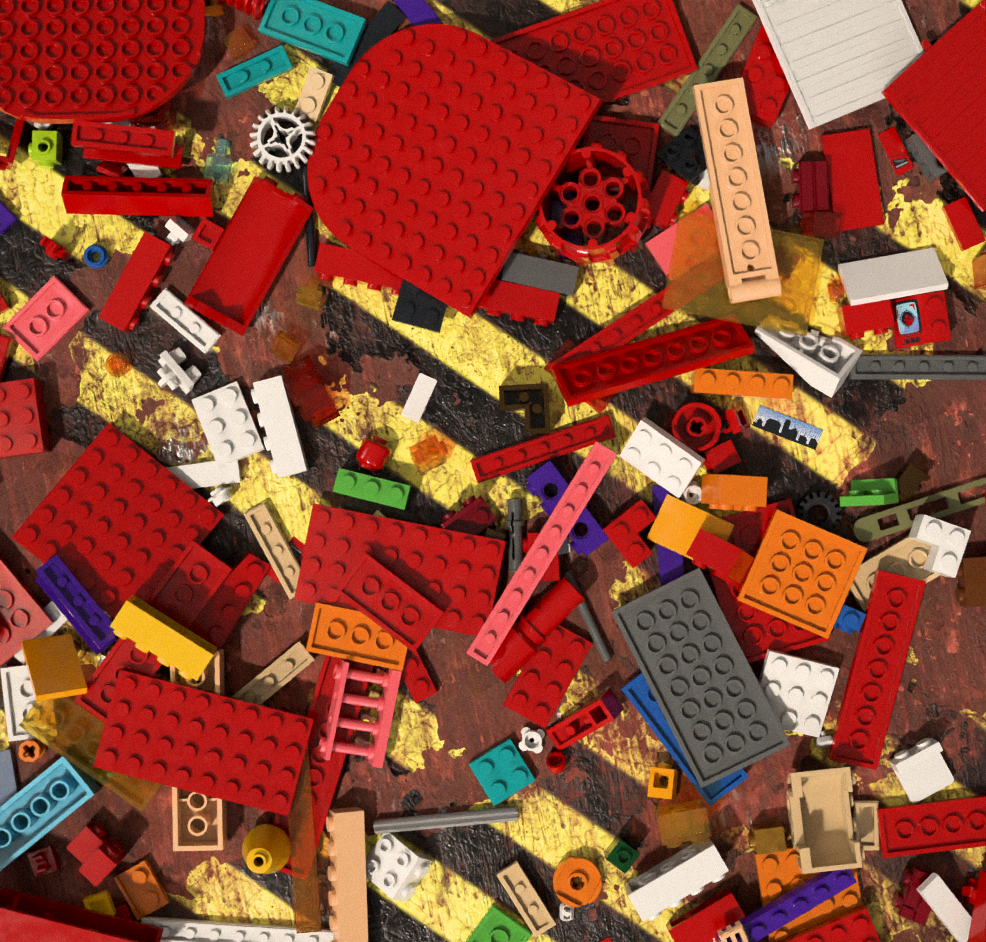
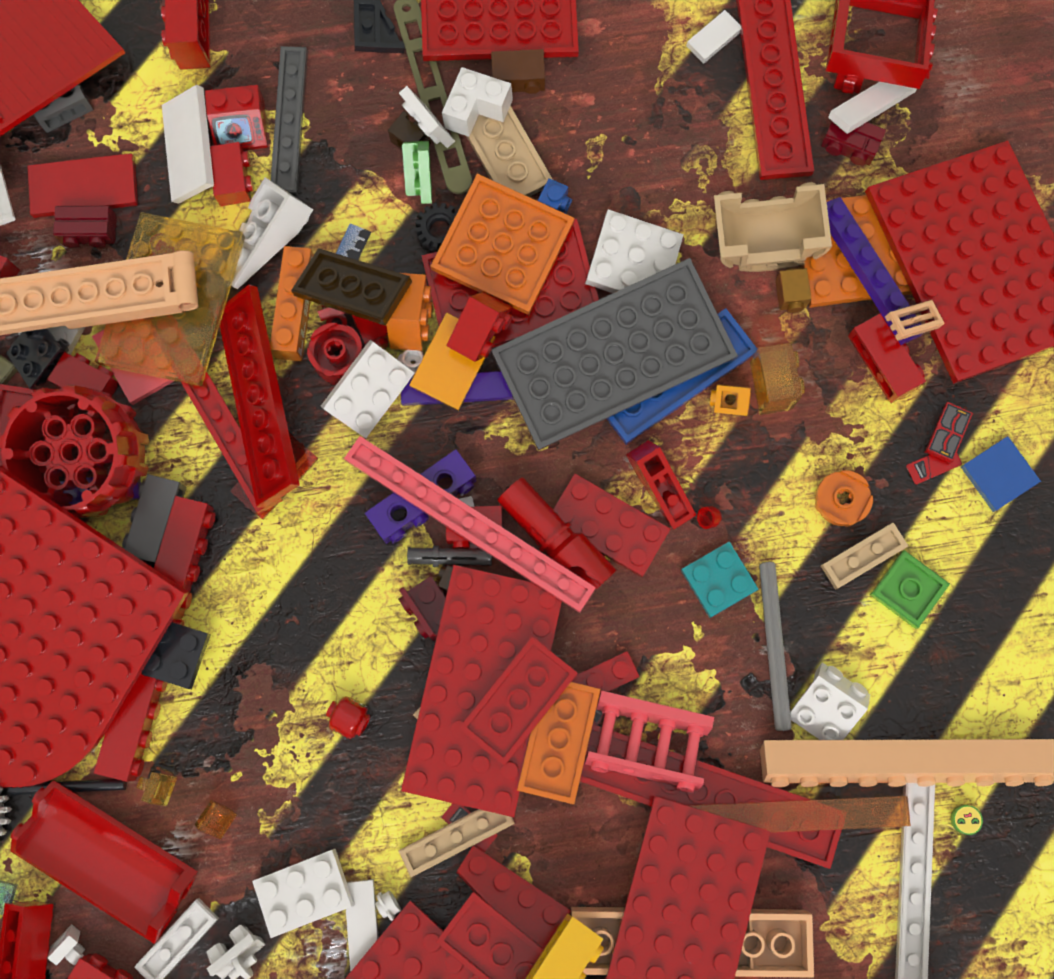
camera: 85 degrees left, 10 degrees down
red plate [191,217,225,251] -> none
tan plate [232,641,315,704] -> none
yellow cone [242,824,292,874] -> none
white brick [251,375,309,478] -> none
clear red brick [283,354,341,429] -> none
bright green brick [333,468,412,510] -> none
white sticker [401,373,437,423] -> none
clear orange brick [409,435,449,476] -> none
red tile [470,414,616,483] -> none
dark brown brick [499,383,551,435] -> none
white plate [519,727,545,753] -> none
white rock [559,902,574,921] -> none
dark grey bar [562,570,612,662] -> none
red brick [602,499,657,568] -> none
dark green brick [604,833,640,874] -> none
white brick [624,835,729,922] -> none
clear red brick [801,211,841,239] -> none
white rock [816,731,833,748] -> none
clear orange plate [827,280,845,304] -> none
red plate [828,569,926,770] -> none
tan tile [852,800,879,850] -> none
red sticker [877,127,914,176] -> none
white bracket [889,738,954,803] -> none
red tile [942,196,986,252] -> none
none -> dark brown tile [291,248,412,326]
none -> white plate [399,86,455,148]

